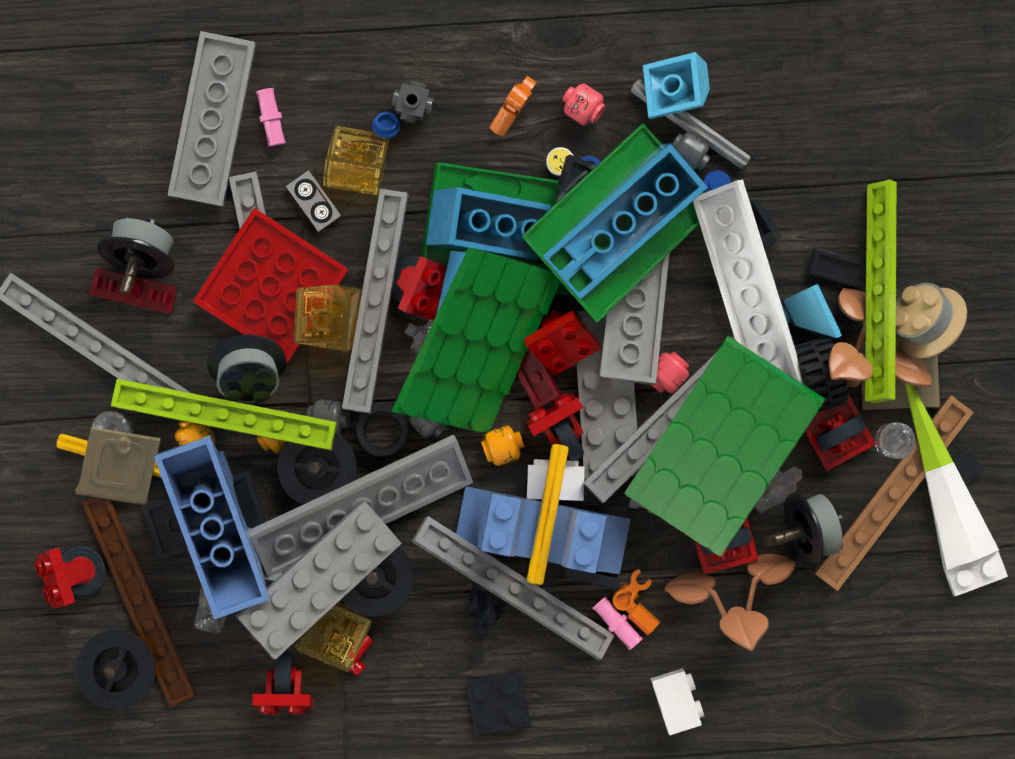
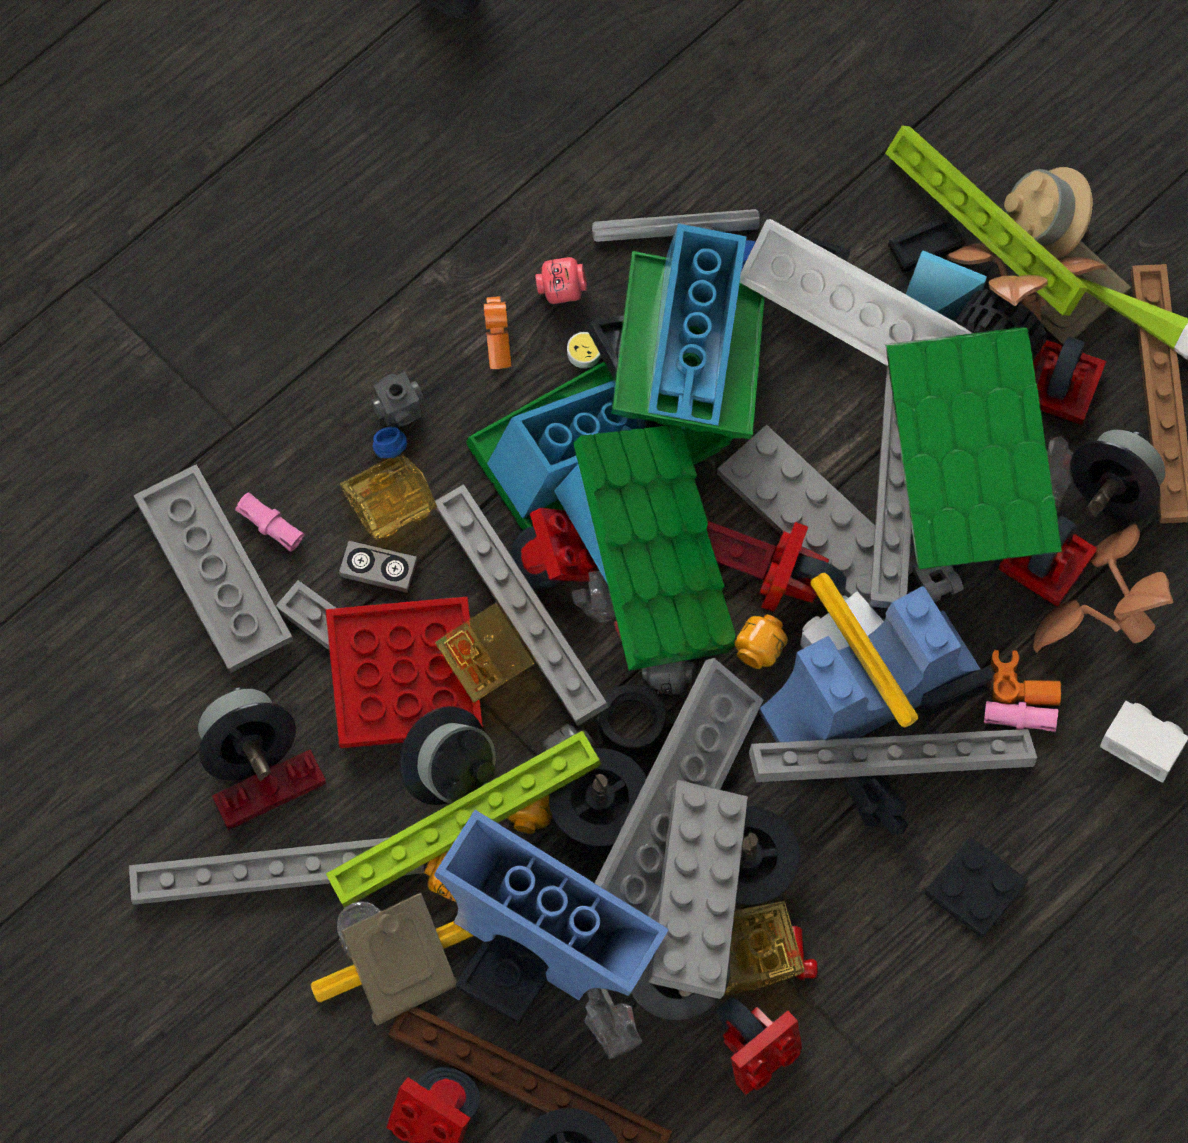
camera: 40 degrees left, 20 degrees down
red plate [524,302,602,376] -> none
light grey plate [599,254,669,385] -> none
medium azure slope [643,52,710,119] -> none
coral head [652,352,689,393] -> none
clear wheel [873,422,916,459] -> none

